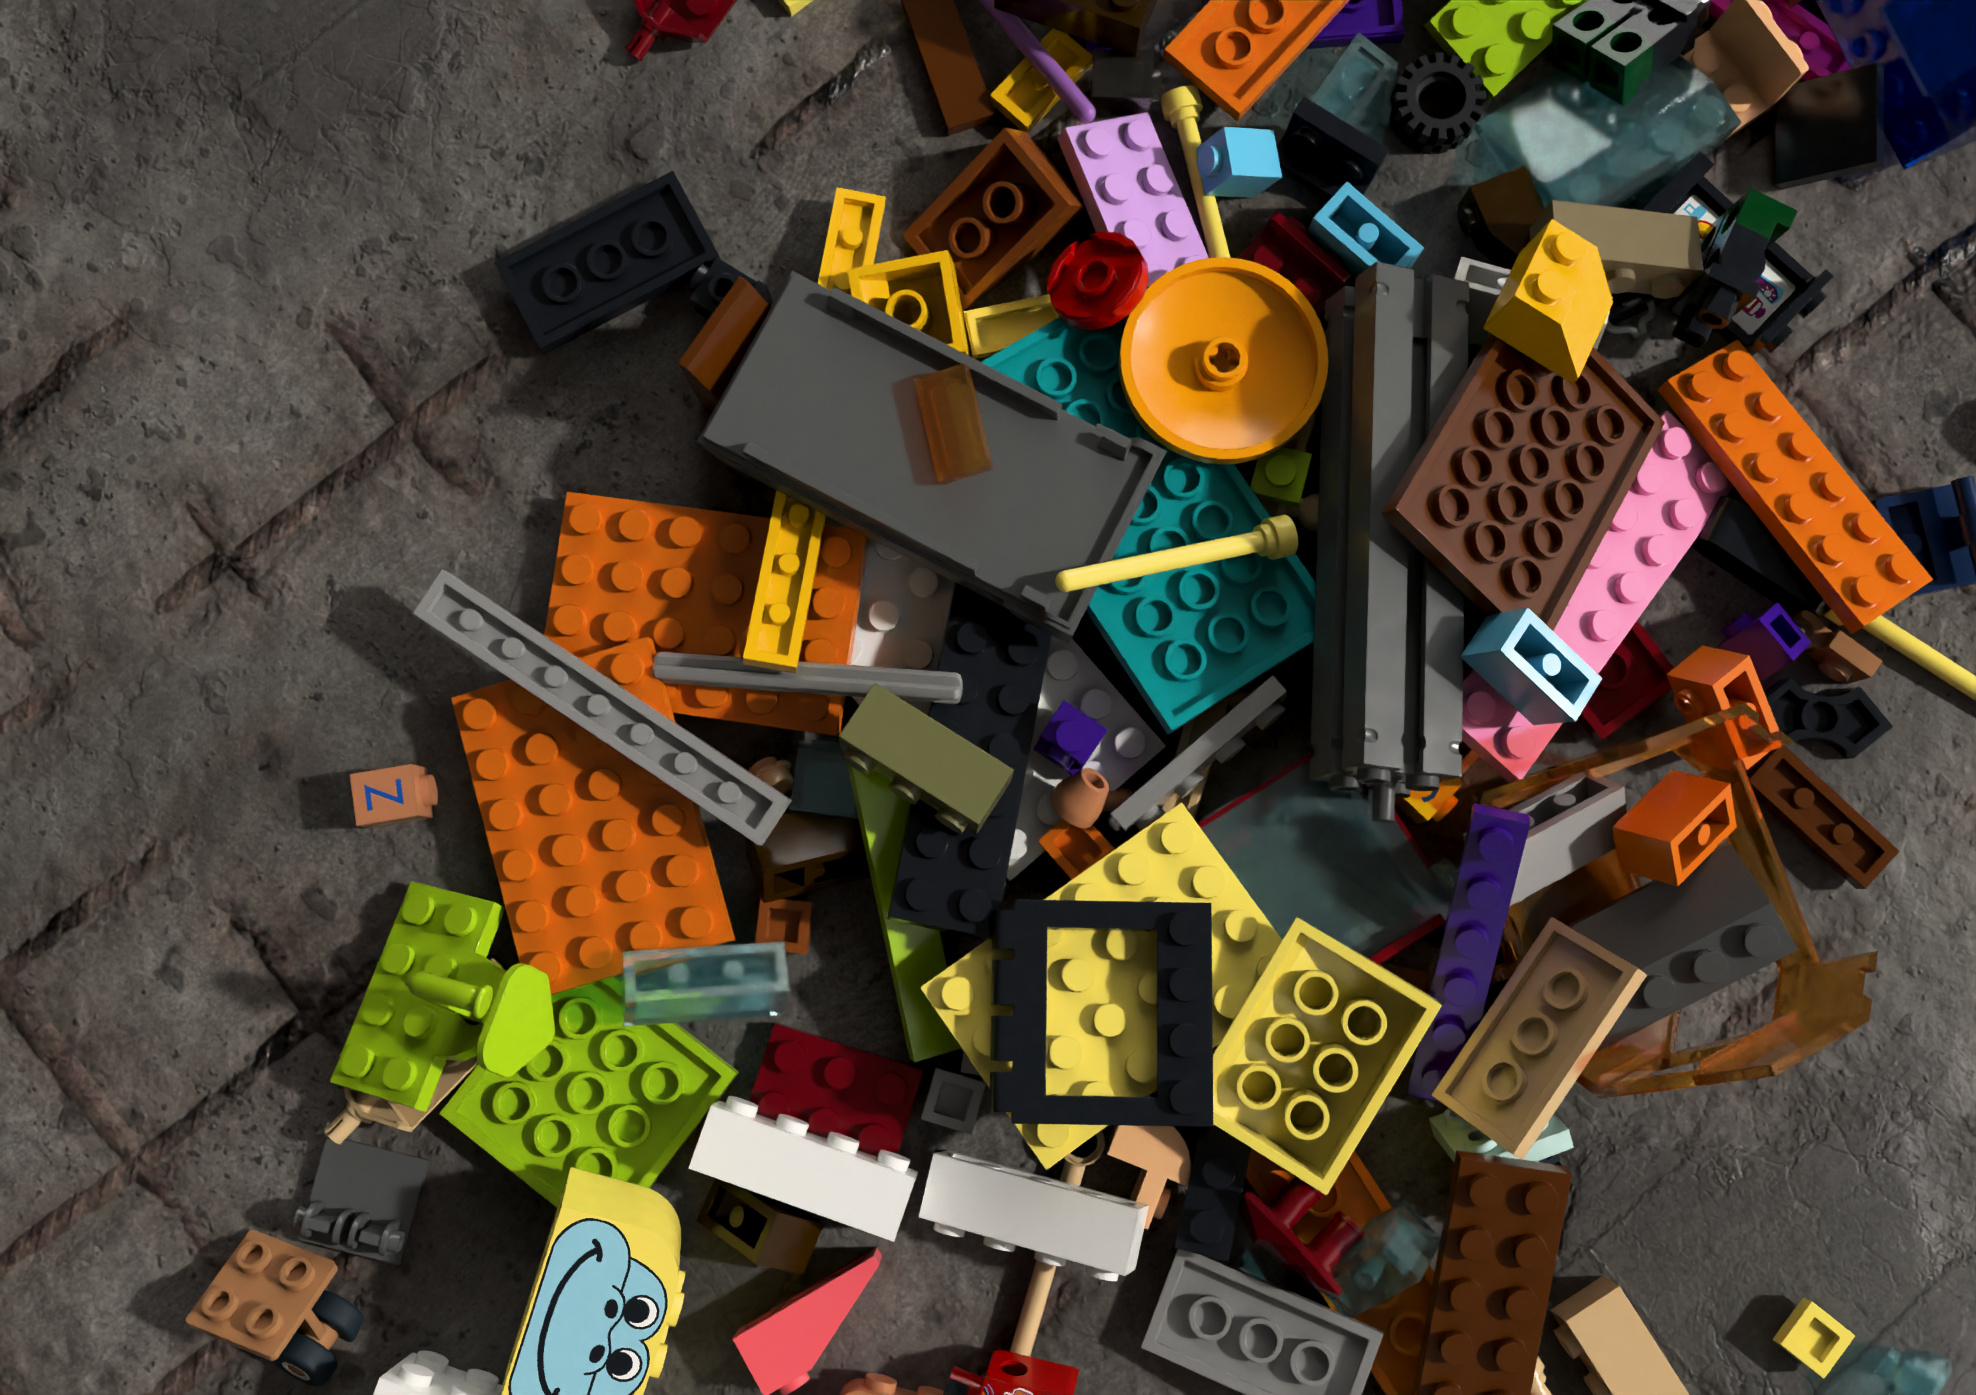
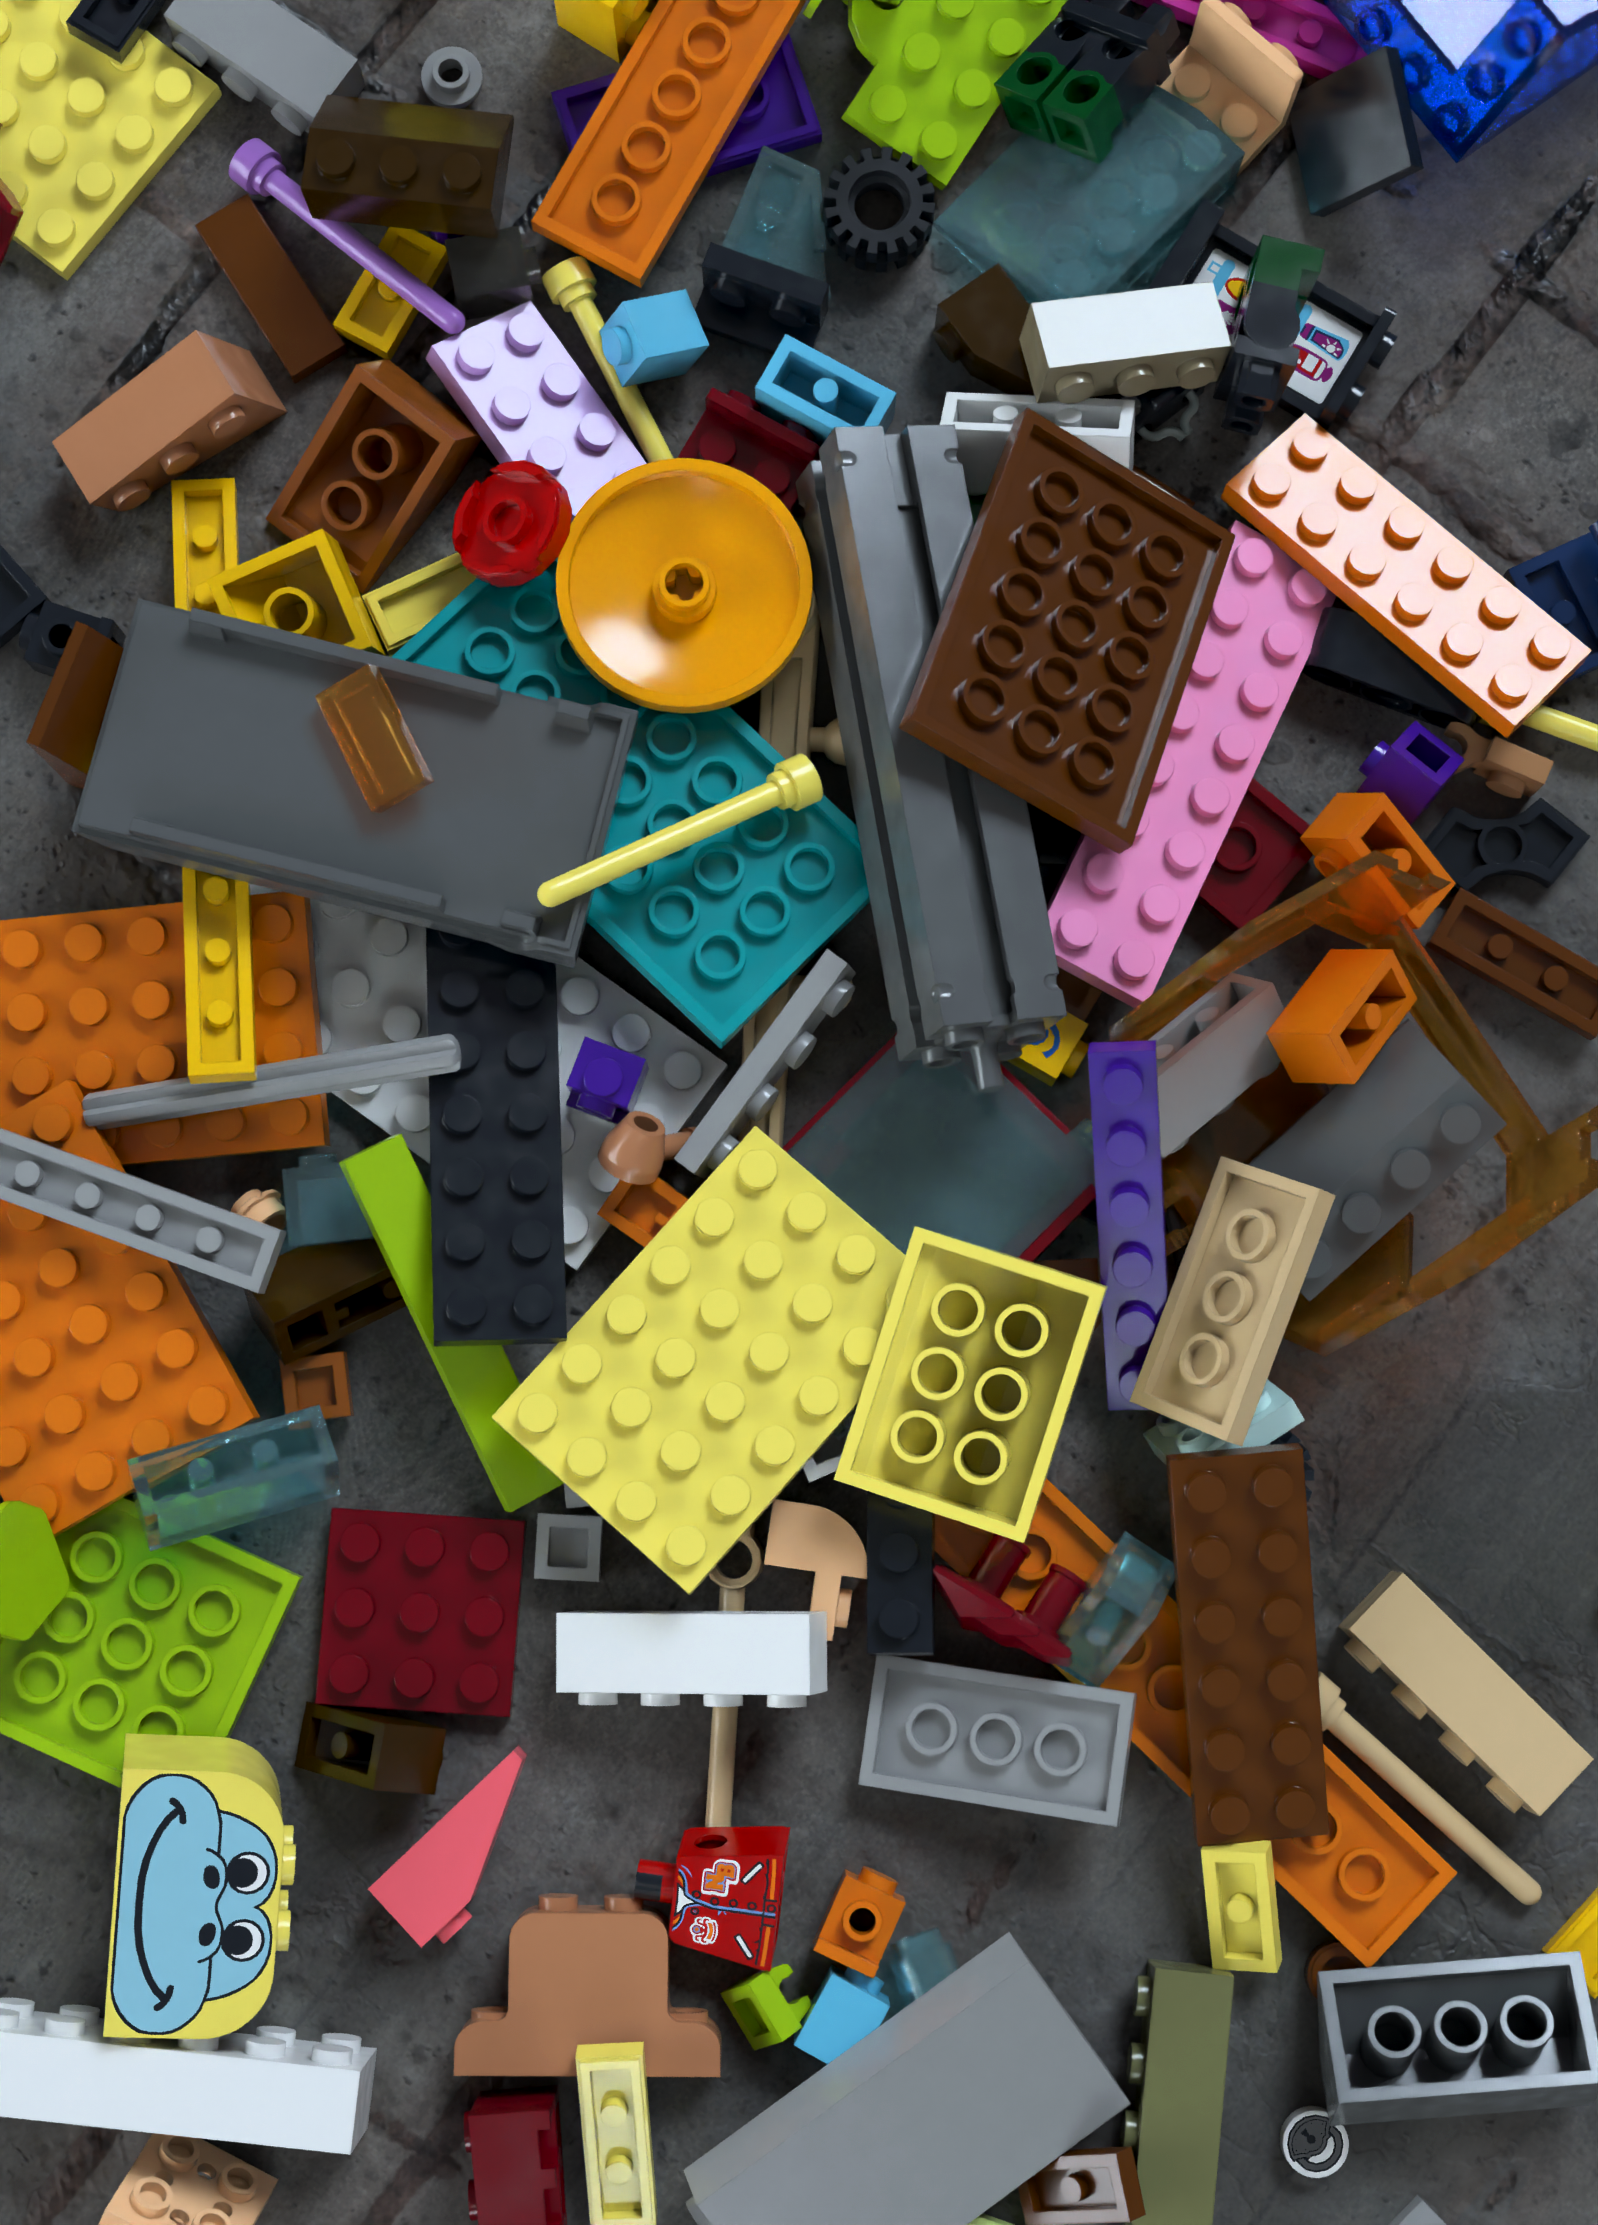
camera: 15 degrees left, 0 degrees up
white brick [689,1096,918,1242] -> none
olive brick [839,683,1014,835] -> none
black hinge [989,899,1213,1127] -> none
lime plate [1250,447,1312,508] -> none
medium azure brick [1460,607,1602,725] -> none
yellow slope [1483,219,1613,384] -> none
none -> nougat wedge [52,330,288,511]

